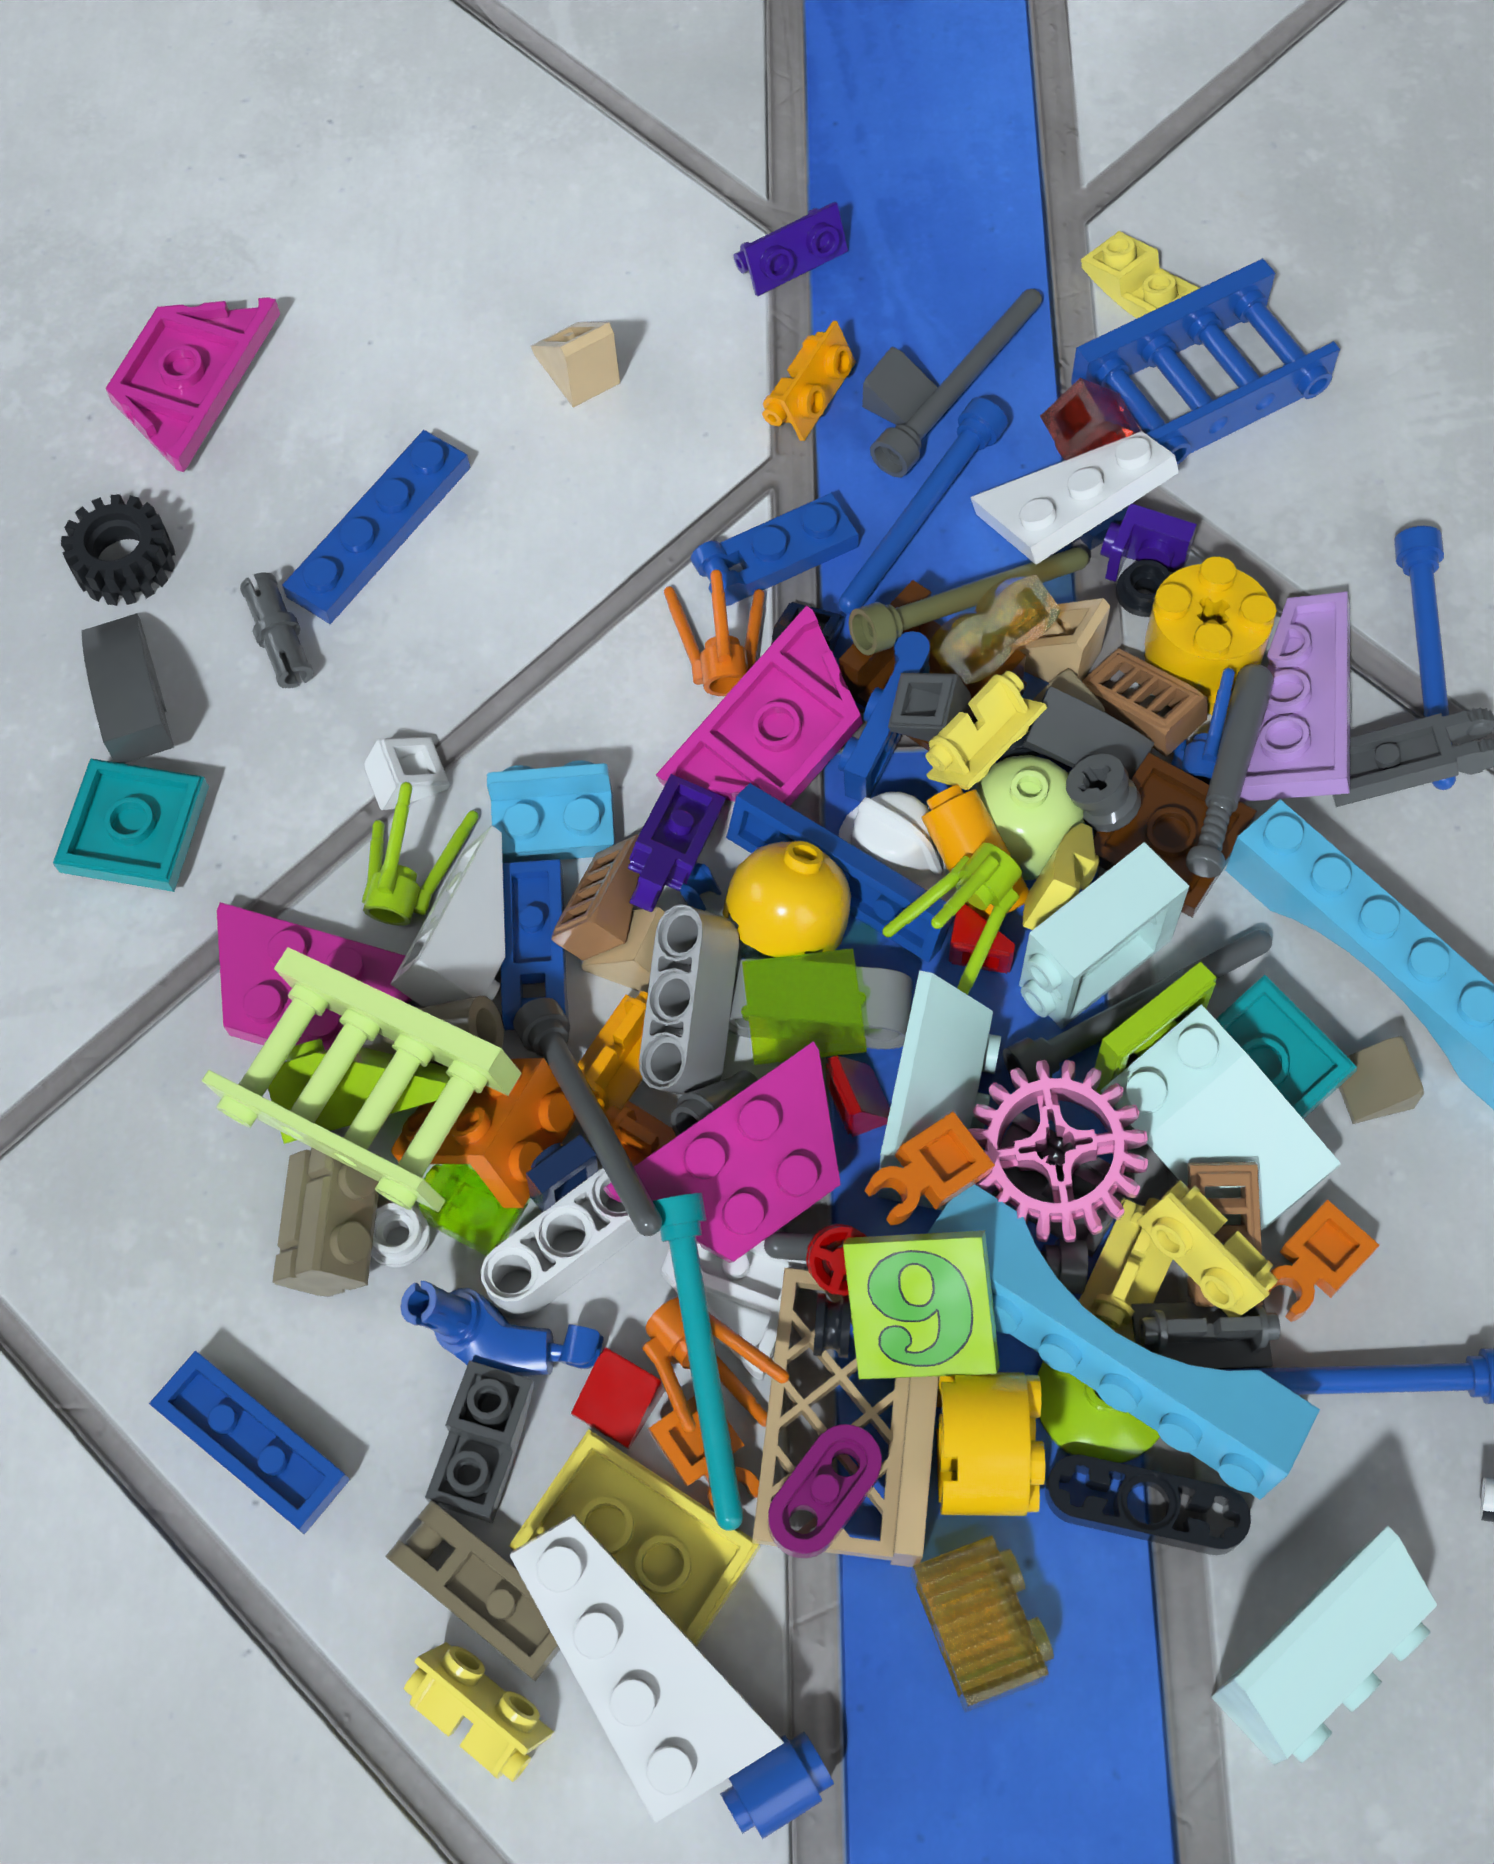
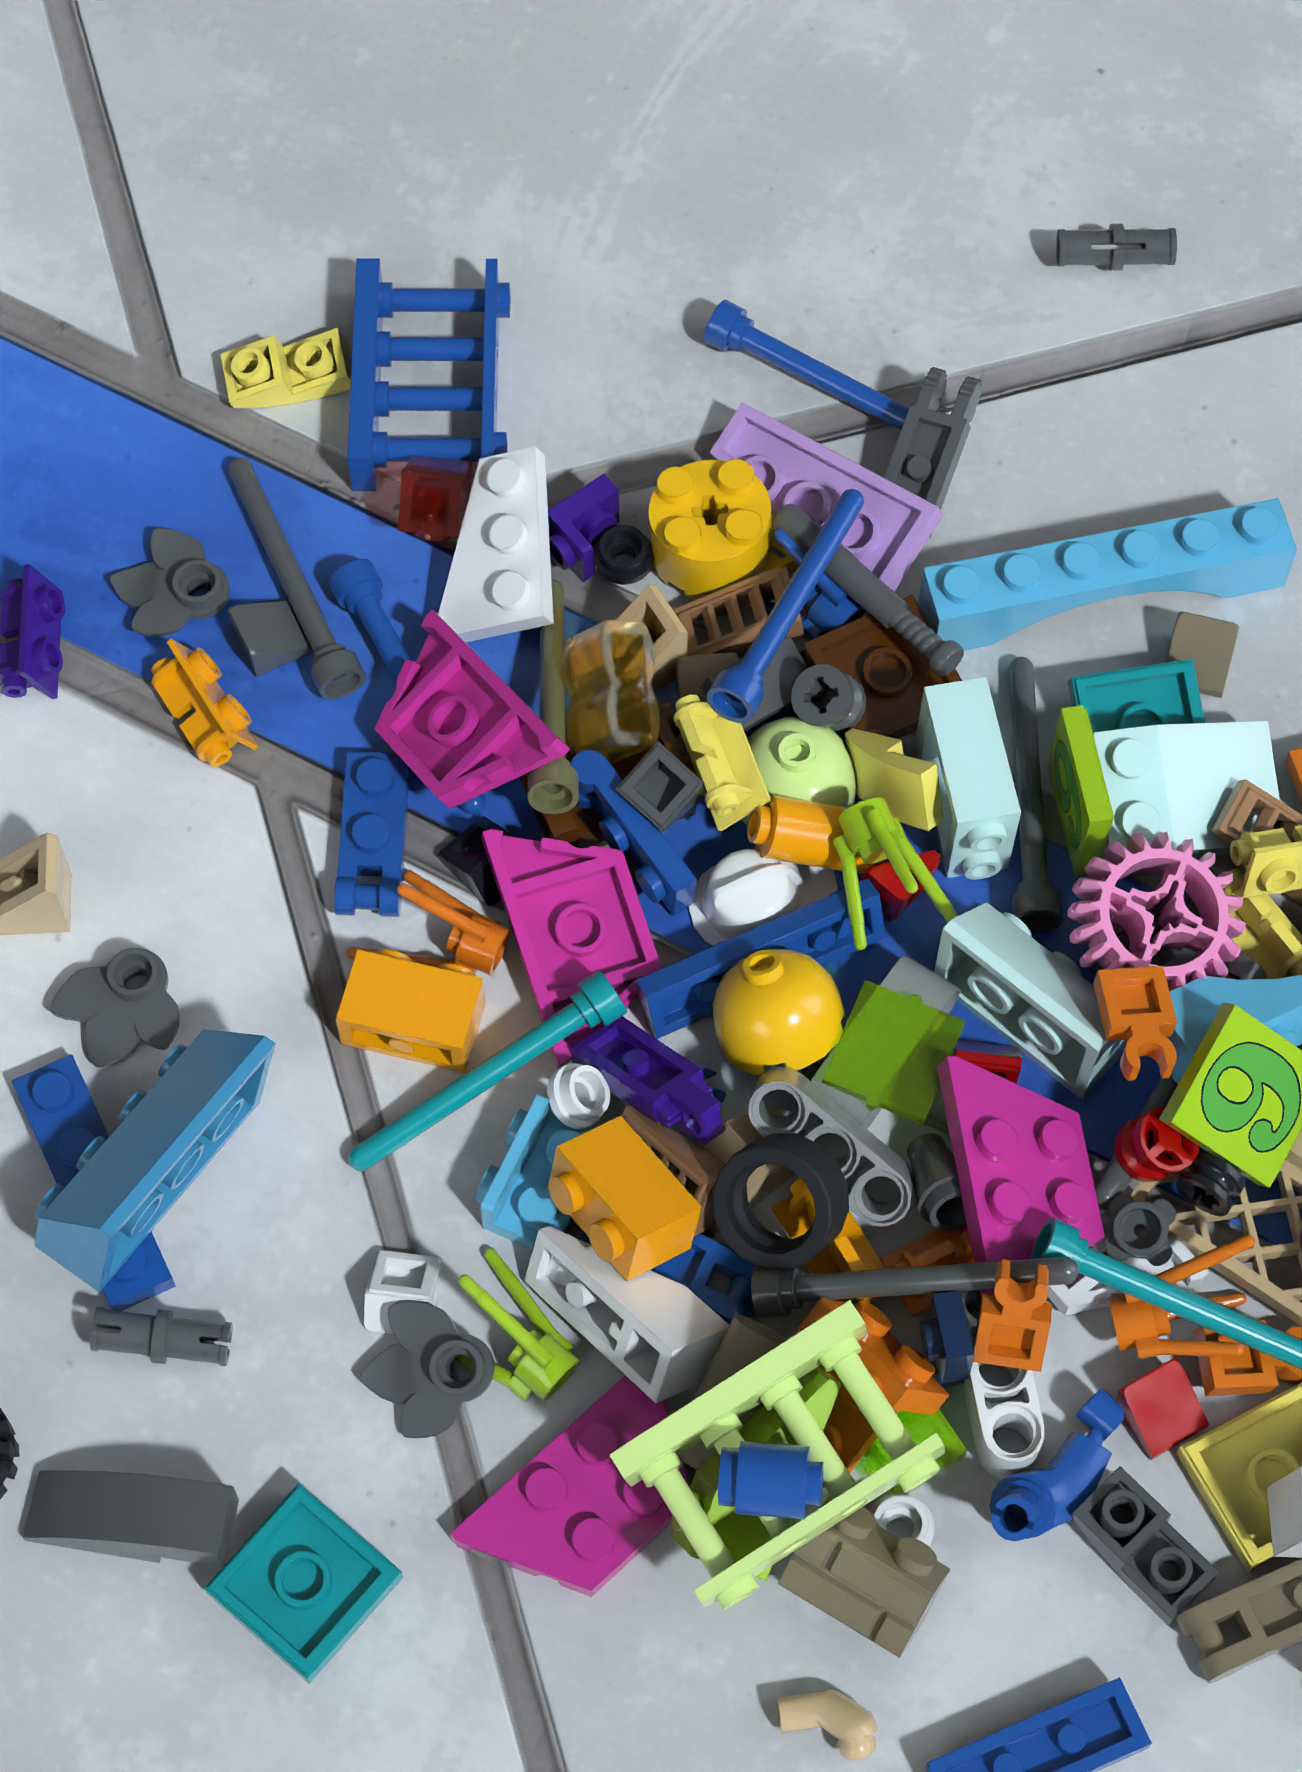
camera: 65 degrees left, 0 degrees up
none -> dark azure slope [34,1029,276,1293]
none -> dark grey plate [51,948,180,1068]
none -> dark grey plate [110,528,230,637]
none -> light orange brick [336,949,486,1073]
none -> teal piece [348,969,627,1171]
none -> dark grey plate [360,1302,495,1438]
none -> dark pink wing [374,609,570,809]
none -> white plate [547,1063,610,1129]
none -> light orange brick [547,1116,702,1281]
none -> blue piece [707,489,864,723]
none -> black tyre [712,1133,849,1270]
none -> blue brick [718,1441,824,1519]
none -> tan arm [776,1689,878,1760]
none -> orange plate [973,1259,1052,1372]
none -> dark grey plate [1105,1195,1176,1266]

